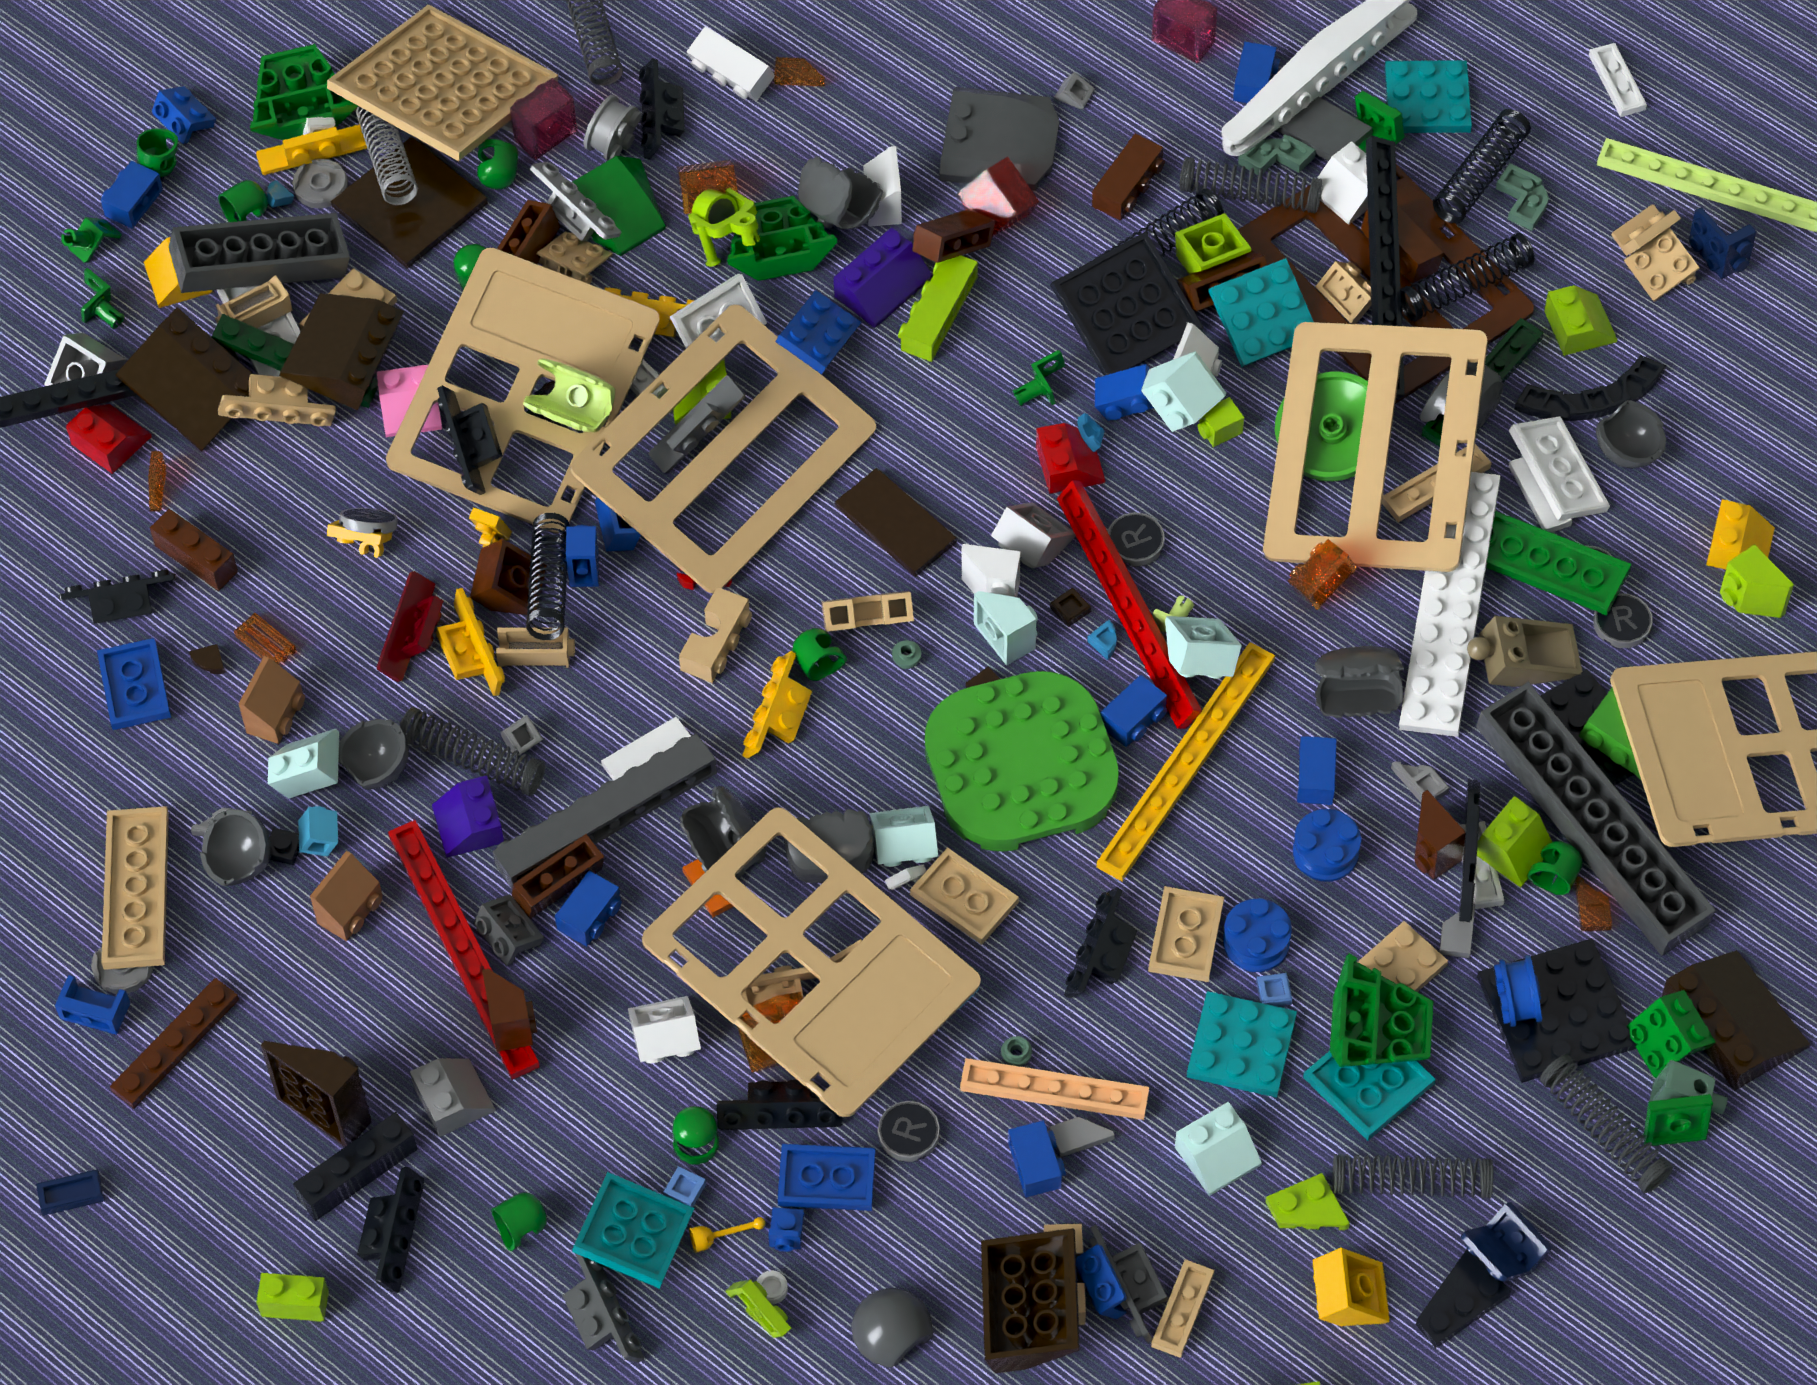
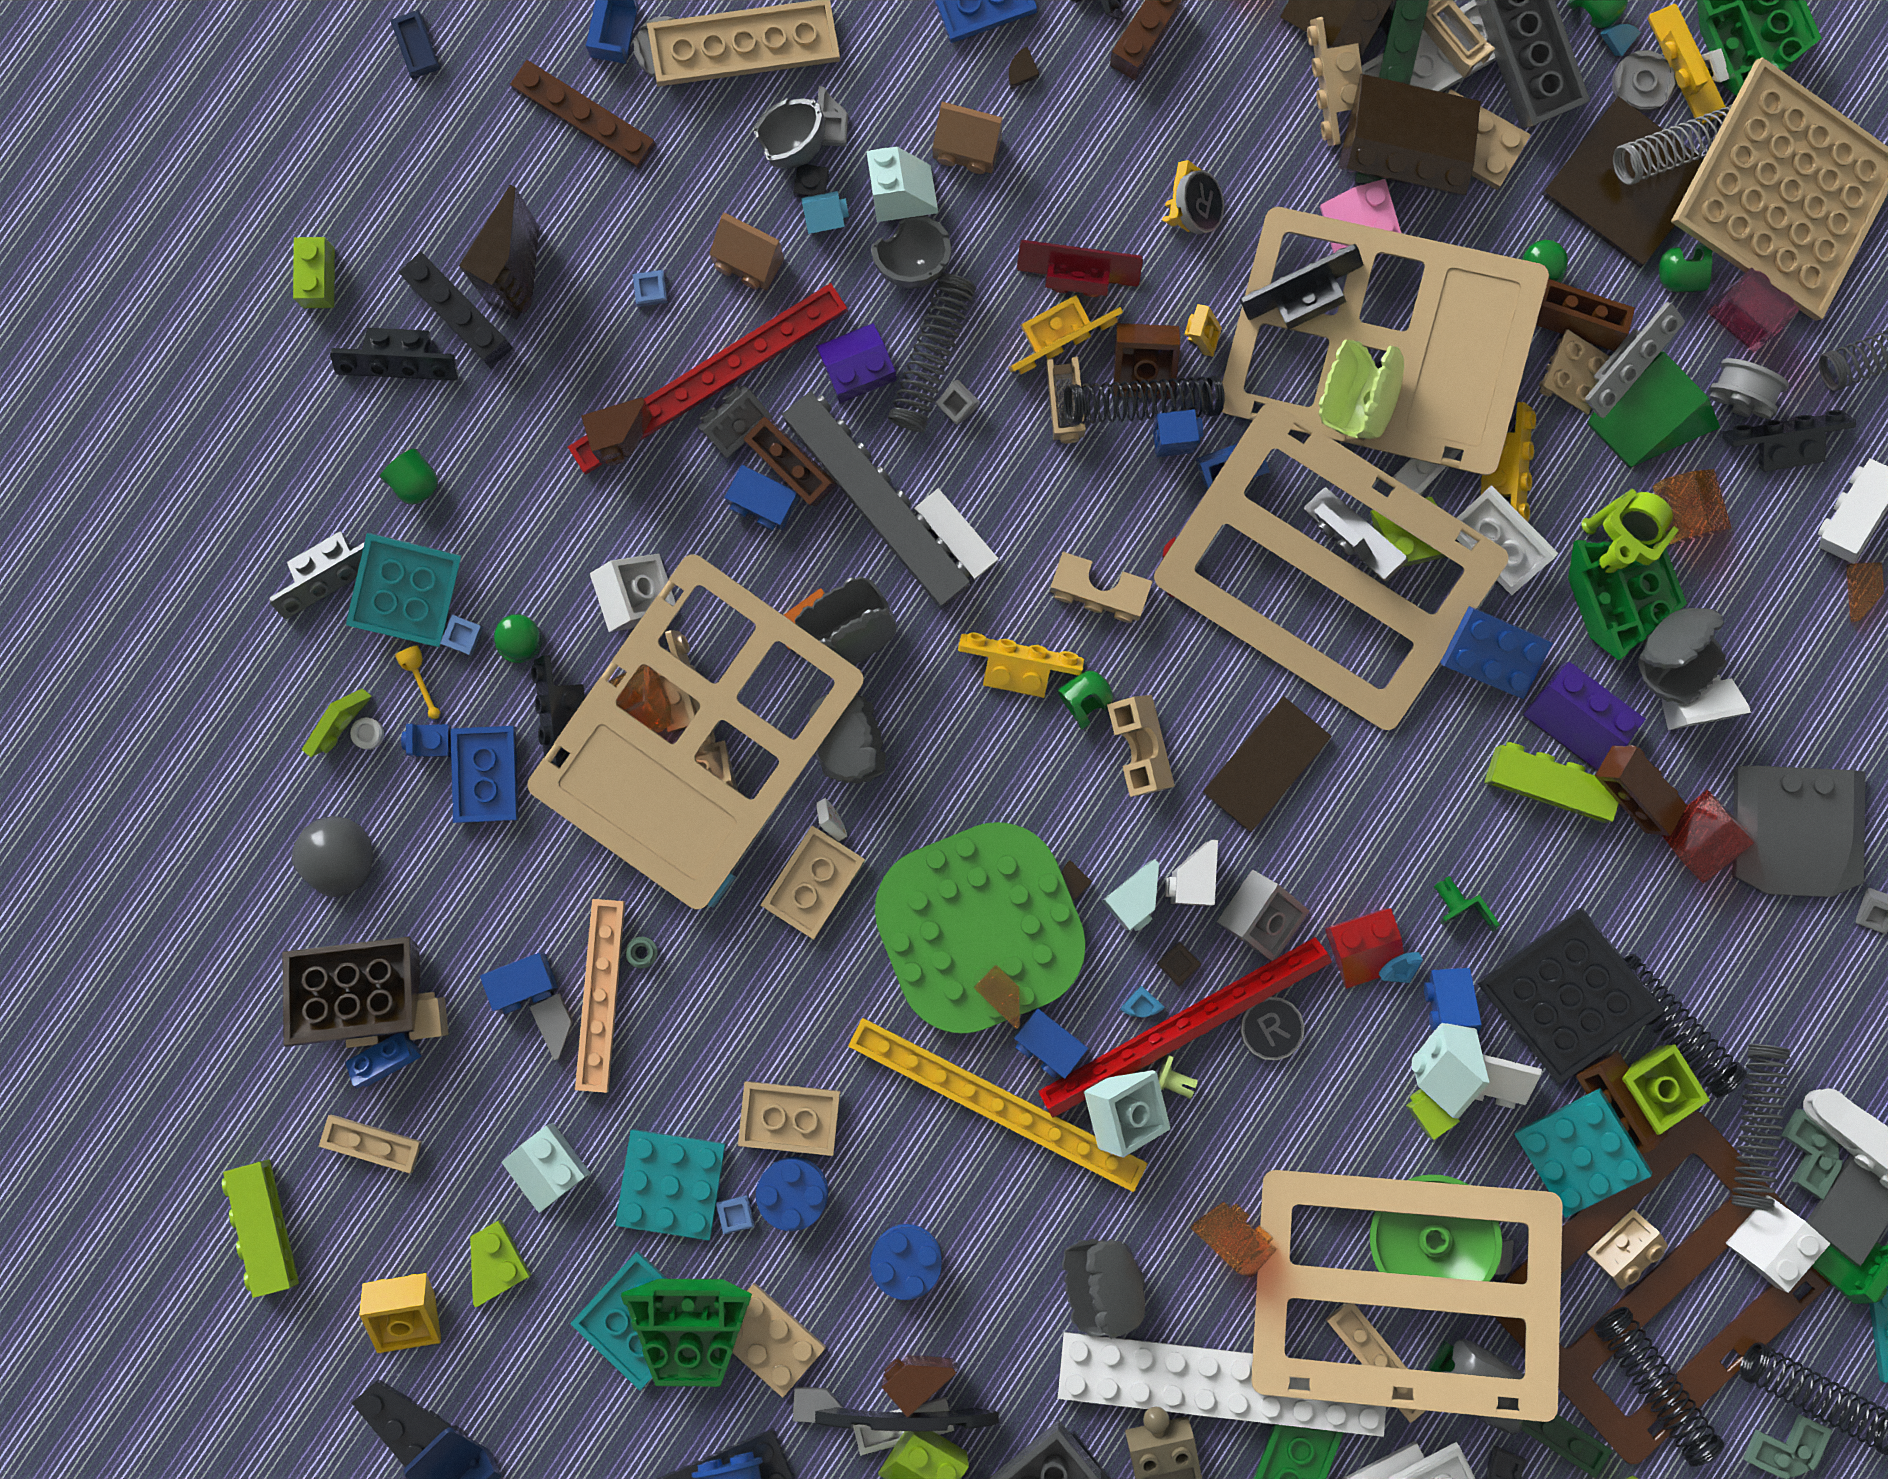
camera: 90 degrees right, 25 degrees up
clear orange tile [234,613,296,665] -> none
light grey slope [410,1058,495,1137] -> none
light aqua slope [870,806,938,867] -> none
black tile [878,1101,940,1162] -> none
sand green plate [892,640,921,669] -> none
black bracket [1064,887,1138,999] -> none
dark grey bracket [1089,1225,1169,1344] -> none
reddish brown brick [1092,133,1165,221] -> none
blue panel [1297,736,1337,805] -> none
dark grey piece [1333,1153,1494,1199] -> none
reddish brown brick [1360,205,1444,283] -> none
black plate [1365,136,1405,400] -> none
light grey tile [1391,761,1450,802] -> none
none -> medium blue tile [632,270,668,307]
none -> clear orange tile [973,964,1020,1029]

